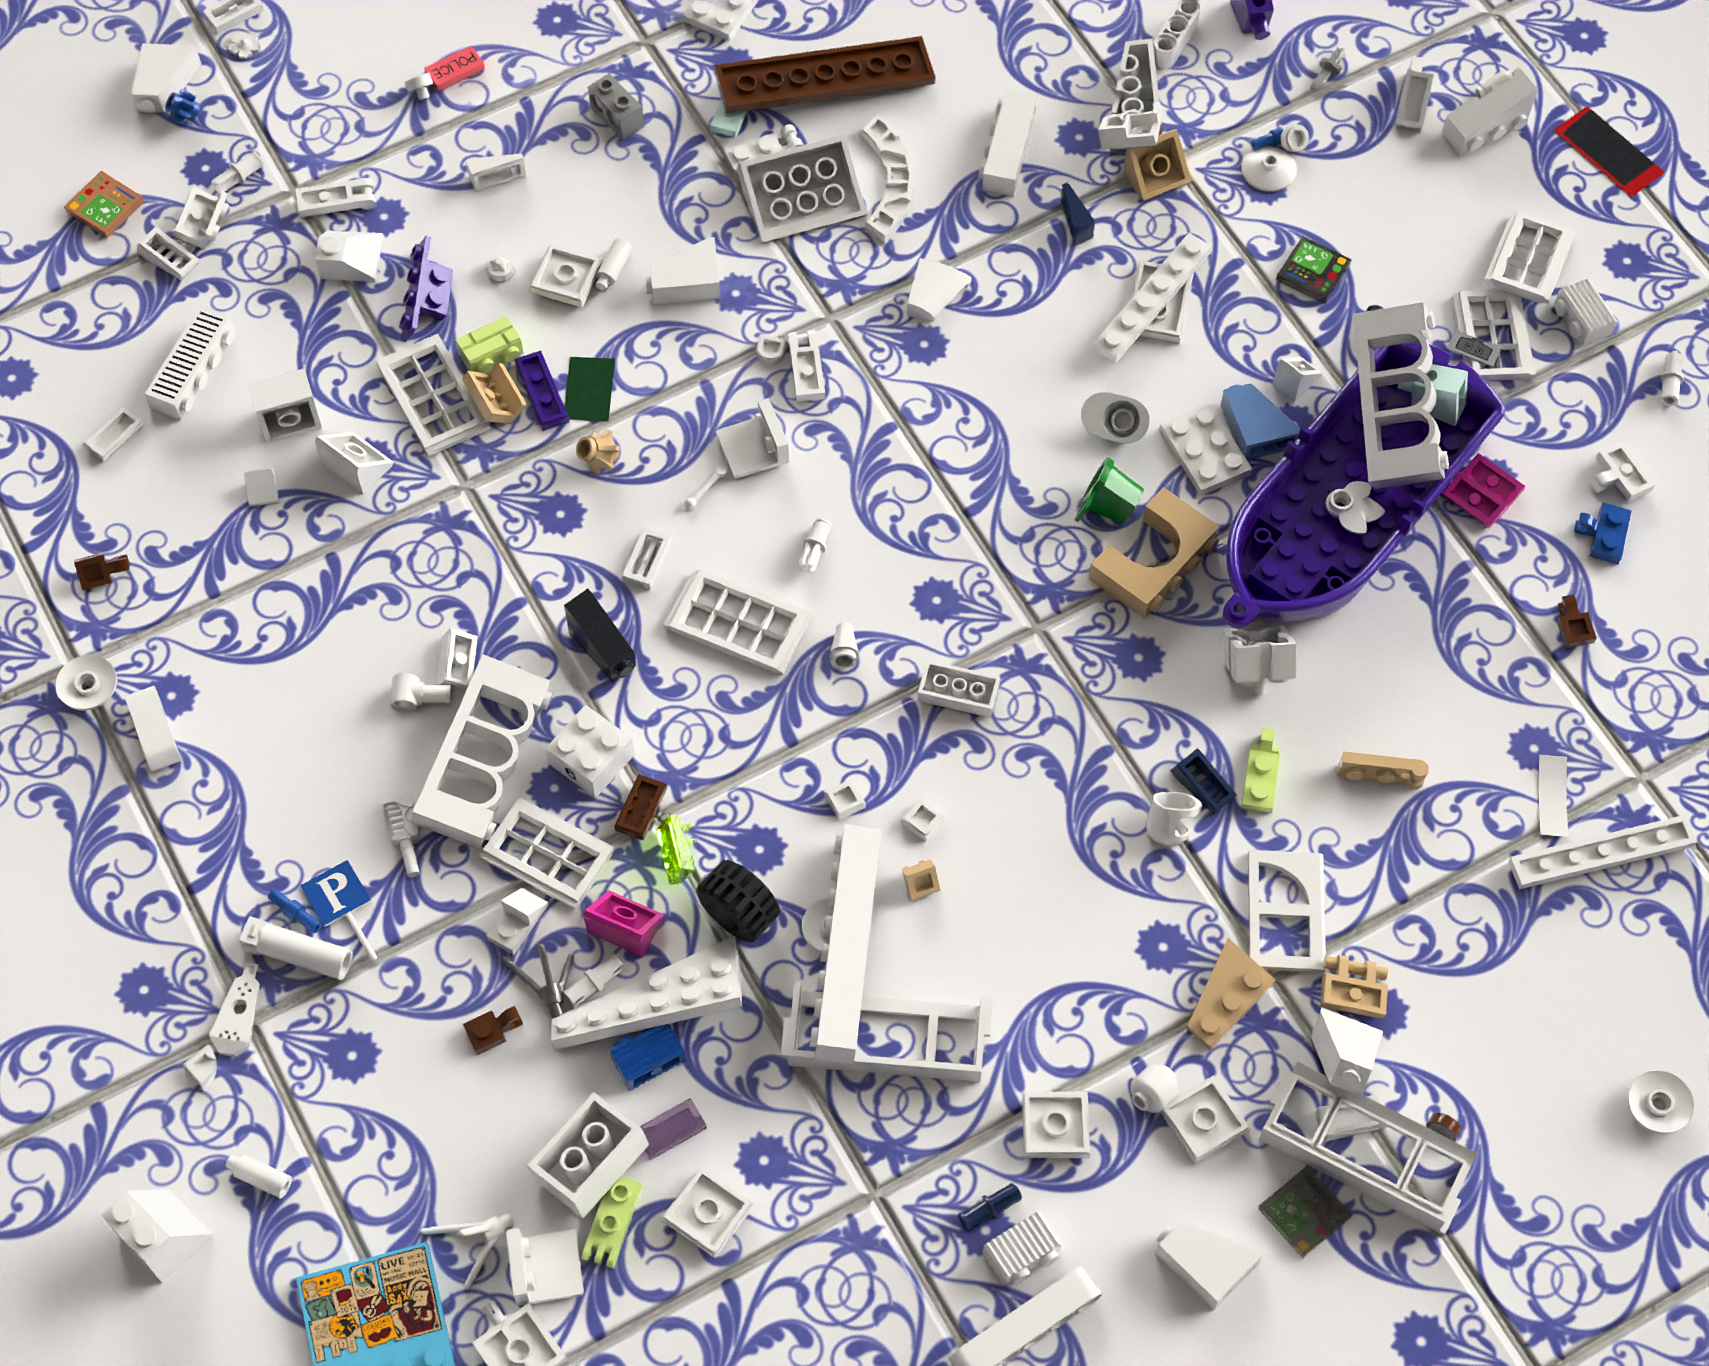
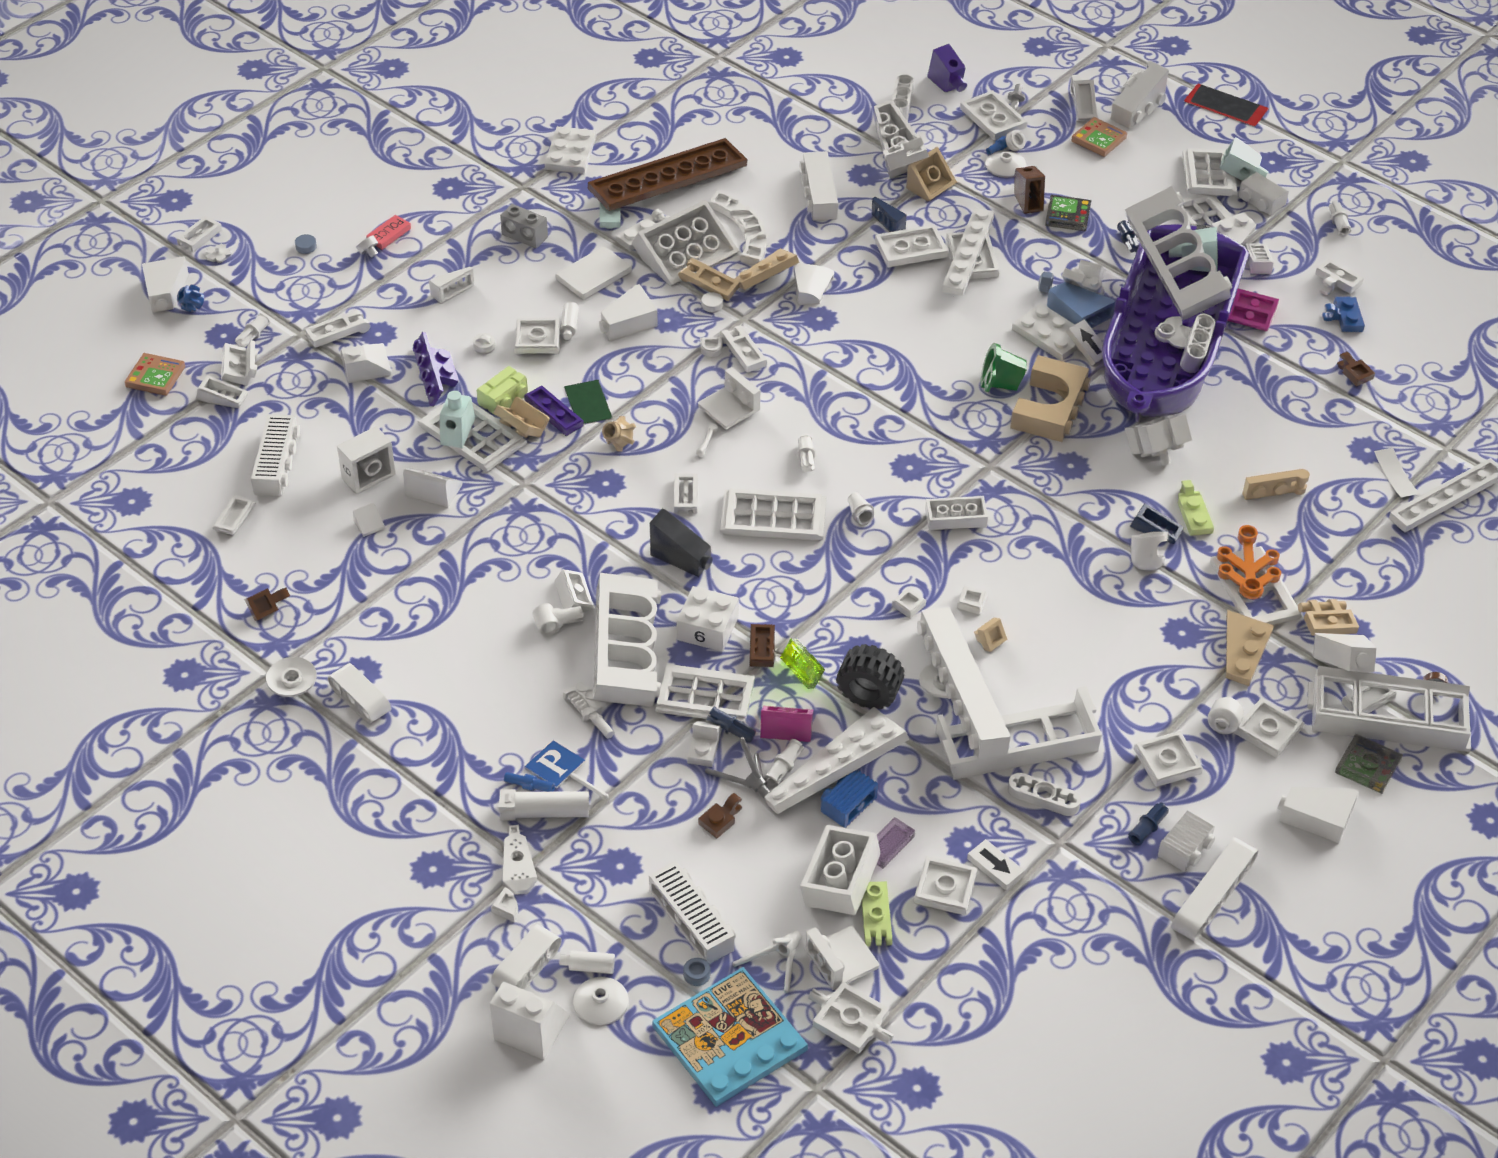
camera: 20 degrees left, 15 degrees down
white piece [1081,392,1150,444] -> none
none -> sand blue tile [295,234,317,254]
none -> light aqua torso [440,391,475,448]
none -> white beam [491,925,562,990]
none -> white tile [556,246,632,300]
none -> white dish [573,977,628,1026]
none -> white brick [649,861,736,964]
none -> tan plate [678,258,740,301]
none -> sand blue tile [683,958,711,986]
none -> white tile [701,292,723,312]
none -> dark blue axle [706,706,756,743]
none -> tan wing [734,248,800,290]
none -> white plate [875,224,948,268]
none -> white plate [960,90,1027,140]
none -> white tile [967,839,1025,890]
none -> white beam [1008,773,1081,816]
none -> reddish brown torso [1014,166,1045,214]
none -> sand blue tile [1038,272,1054,293]
none -> white plate [1062,268,1105,296]
none -> white tile [1066,319,1103,366]
none -> nougat tile [1071,117,1127,157]
none -> white beam [1180,314,1215,373]
none -> white wing [1210,212,1257,245]
none -> orange plant [1217,525,1281,599]
none -> light aqua torso [1219,137,1268,181]
none -> white slope [1245,243,1274,274]

